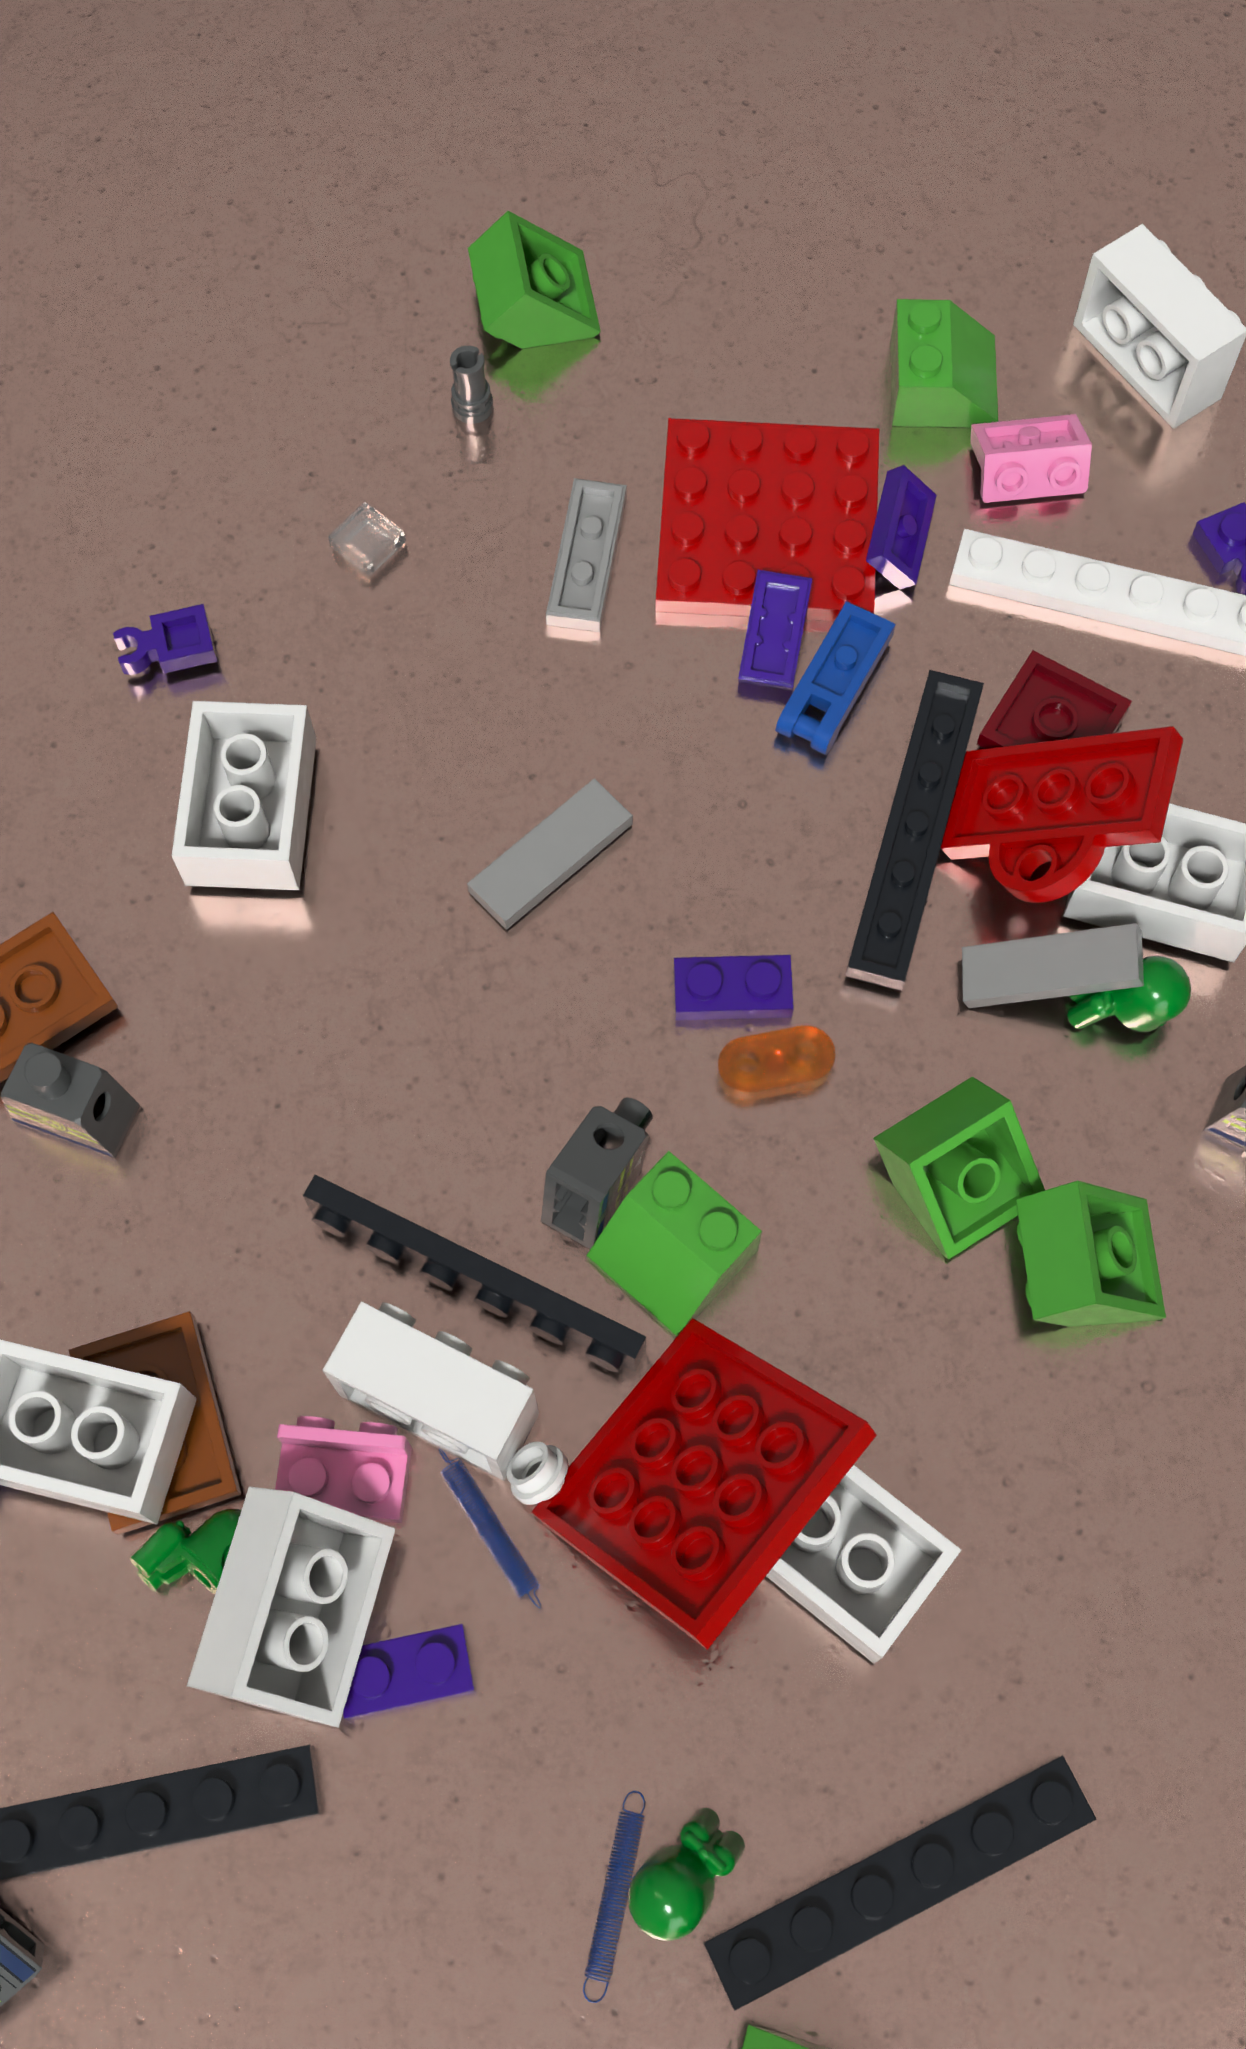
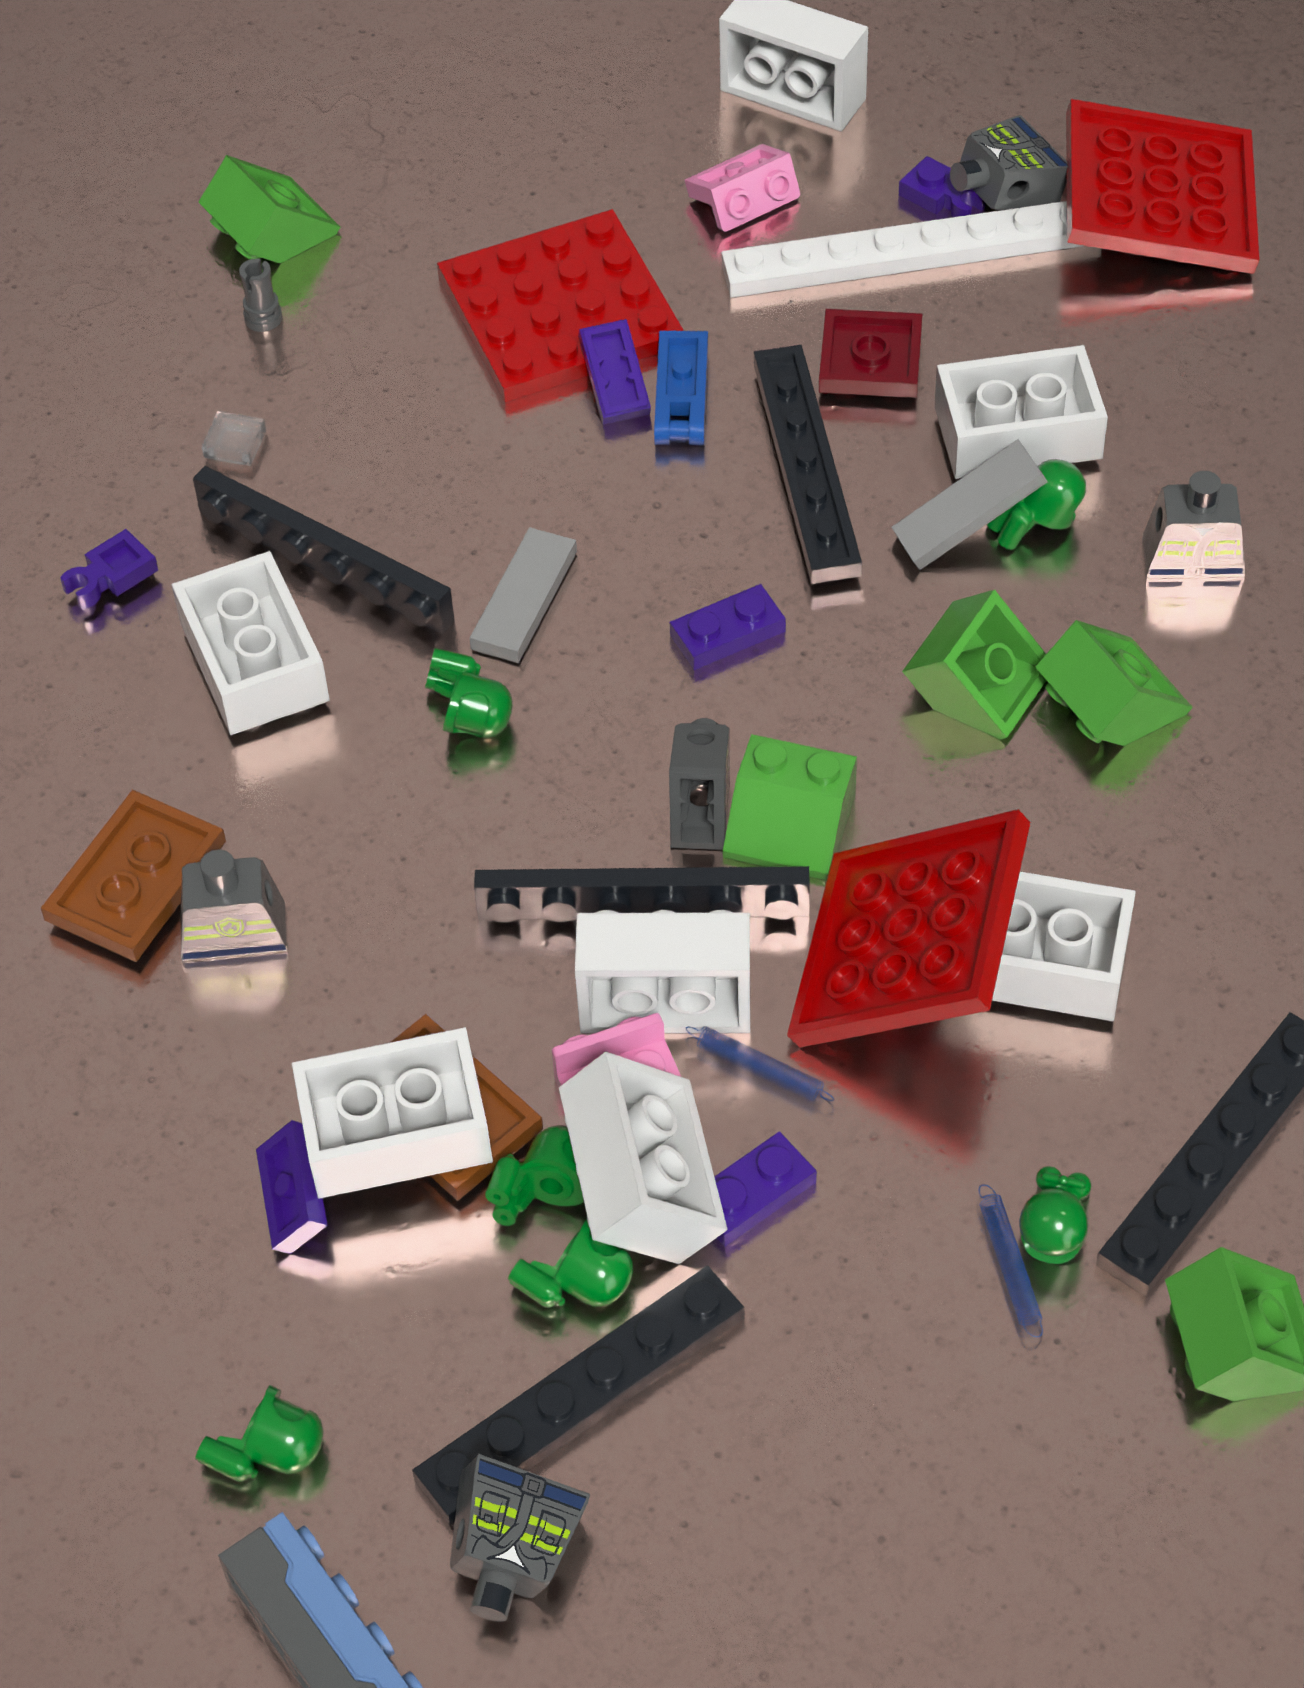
camera: 25 degrees left, 15 degrees down
white plate [506,1441,568,1505] -> none
light grey tile [546,478,627,632] -> none
clear orange plate [717,1025,835,1100] -> none
dark purple plate [866,465,937,590] -> none
bright green slope [890,299,999,428] -> none
red plate [941,726,1183,903] -> none
none -> black plate [193,466,455,635]
none -> green piece [425,648,513,739]
none -> green piece [508,1219,633,1308]

